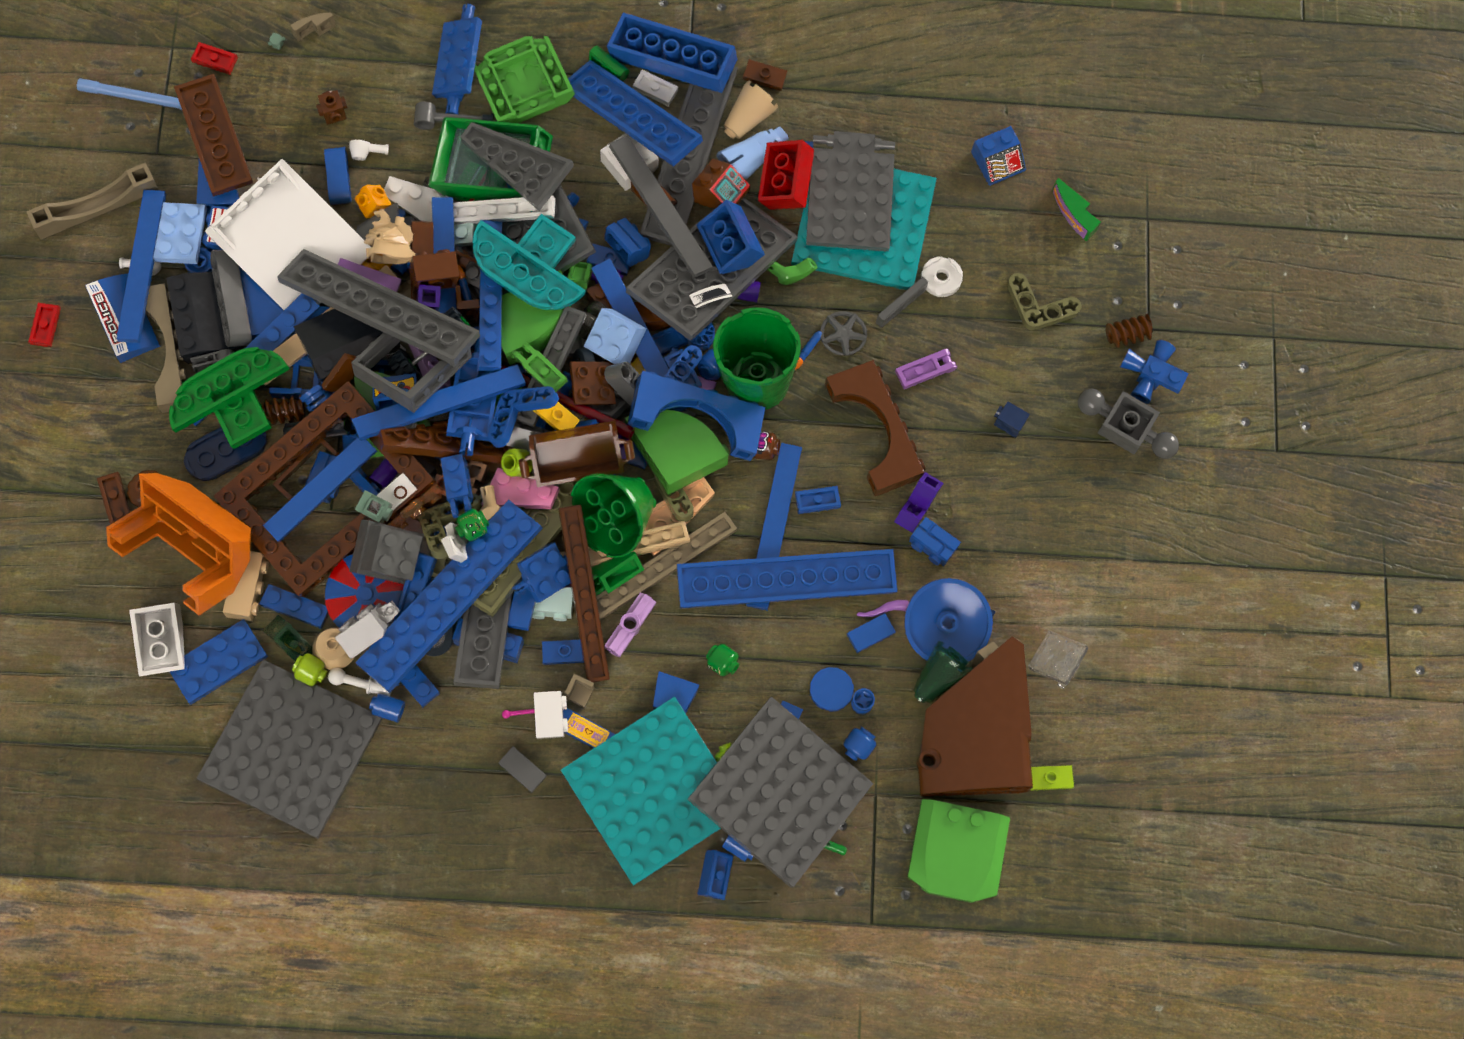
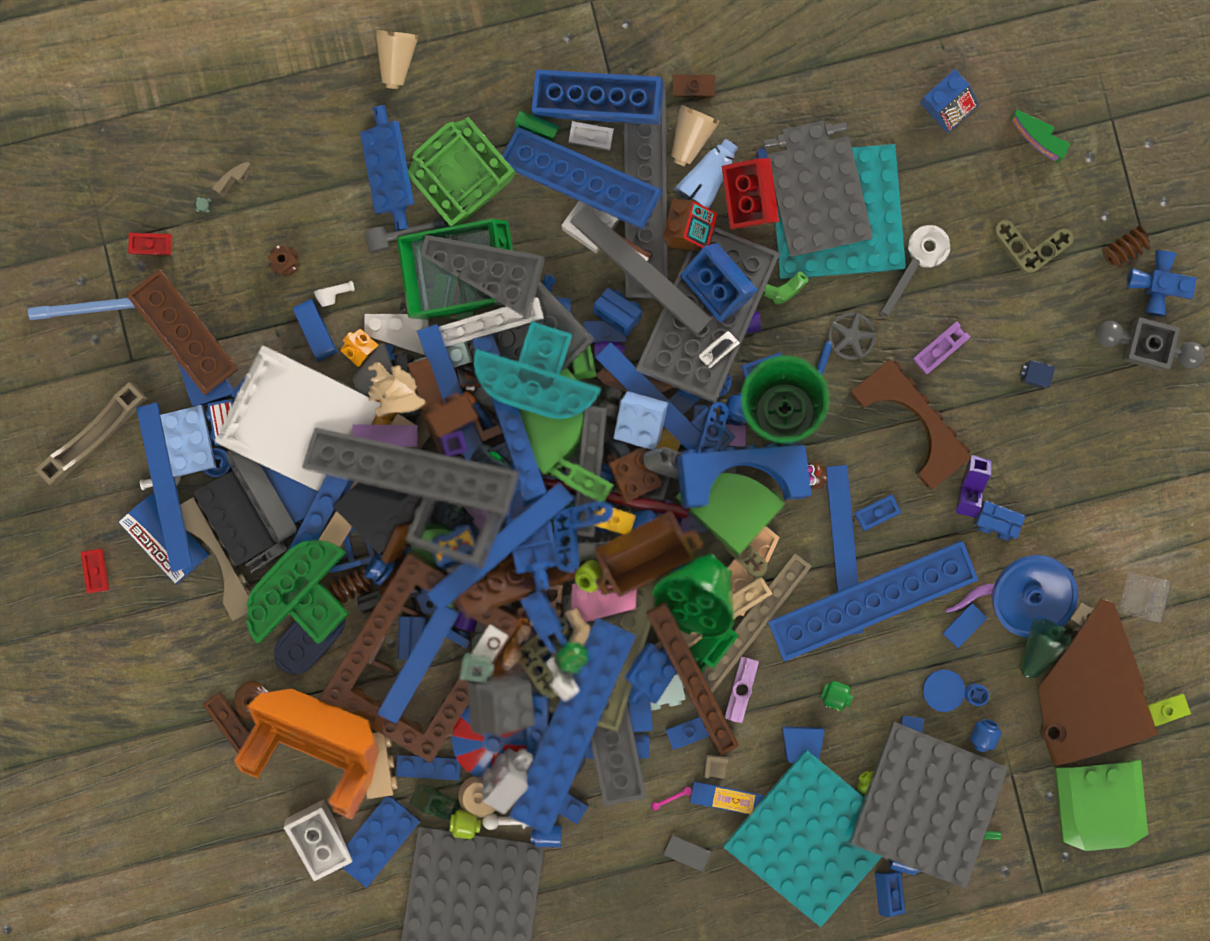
camera: 10 degrees left, 15 degrees up
white brick [534,691,568,739] -> none

